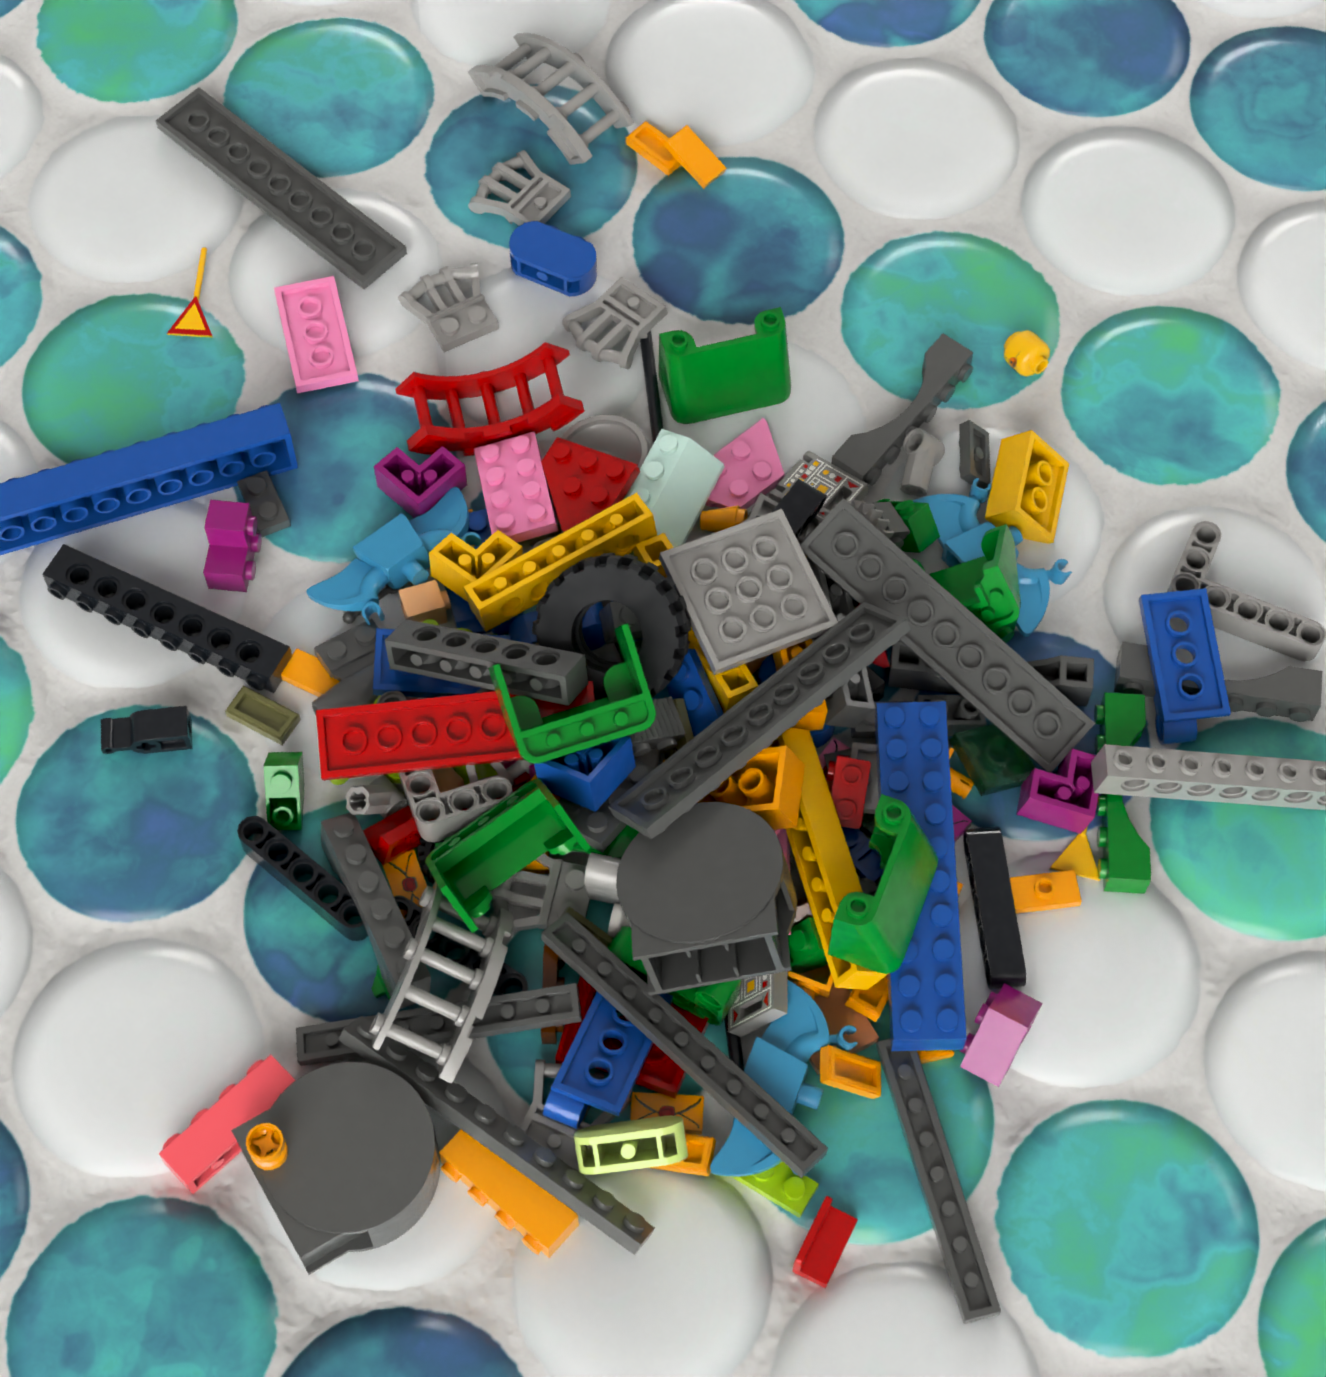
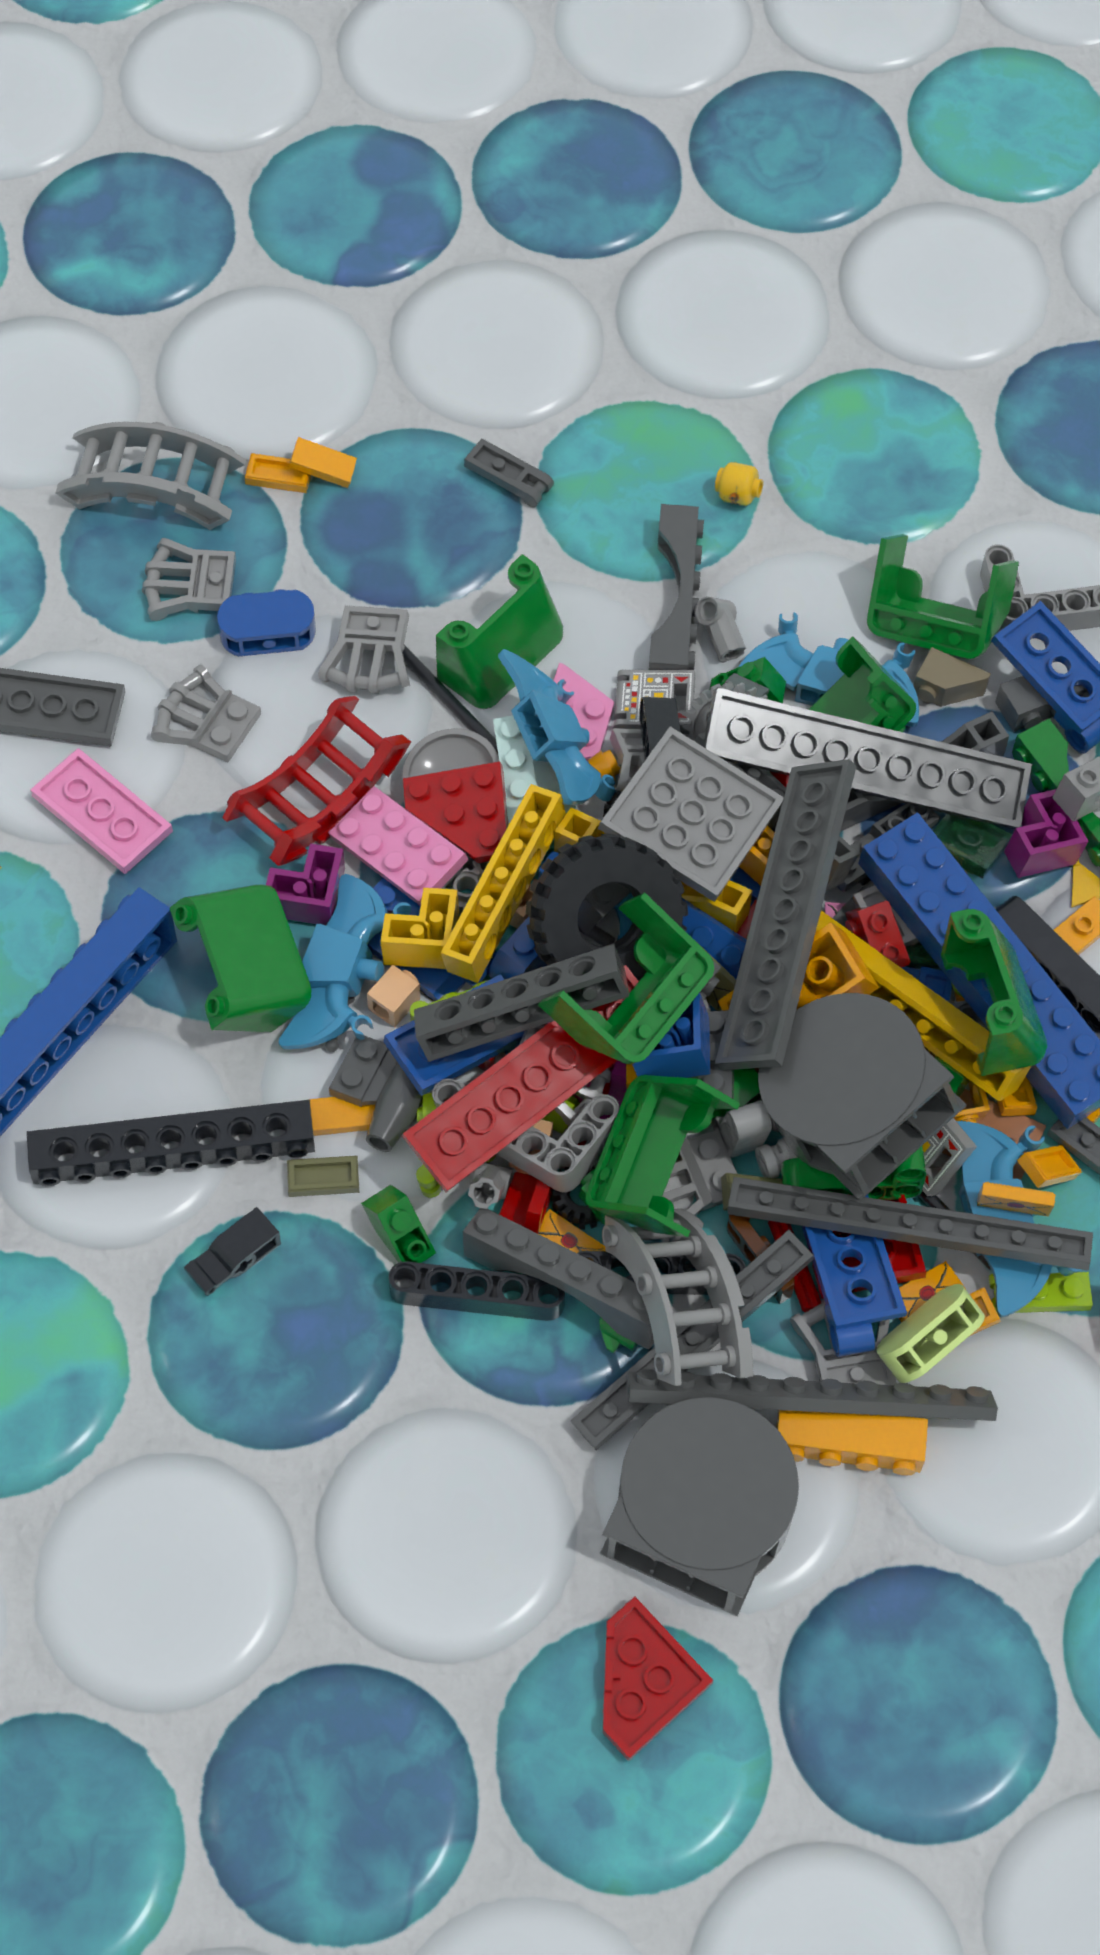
camera: 35 degrees left, 0 degrees up
coral brick [159,1055,296,1194] -> none
magenta brick [203,500,262,592] -> none
dark grey plate [237,470,291,537] -> none
light orange wheel [246,1123,288,1170] -> none
dark grey plate [959,420,990,489] -> none
yellow slope [984,430,1069,544] -> none
none -> green windscreen [169,884,312,1032]
none -> dark grey plate [464,438,554,507]
none -> dark azure torso [498,649,616,805]
none -> red plate [602,1596,714,1761]
none -> green windscreen [867,534,1019,659]
none -> dark tan slope [913,647,991,706]
none -> light orange tile [977,1182,1055,1217]

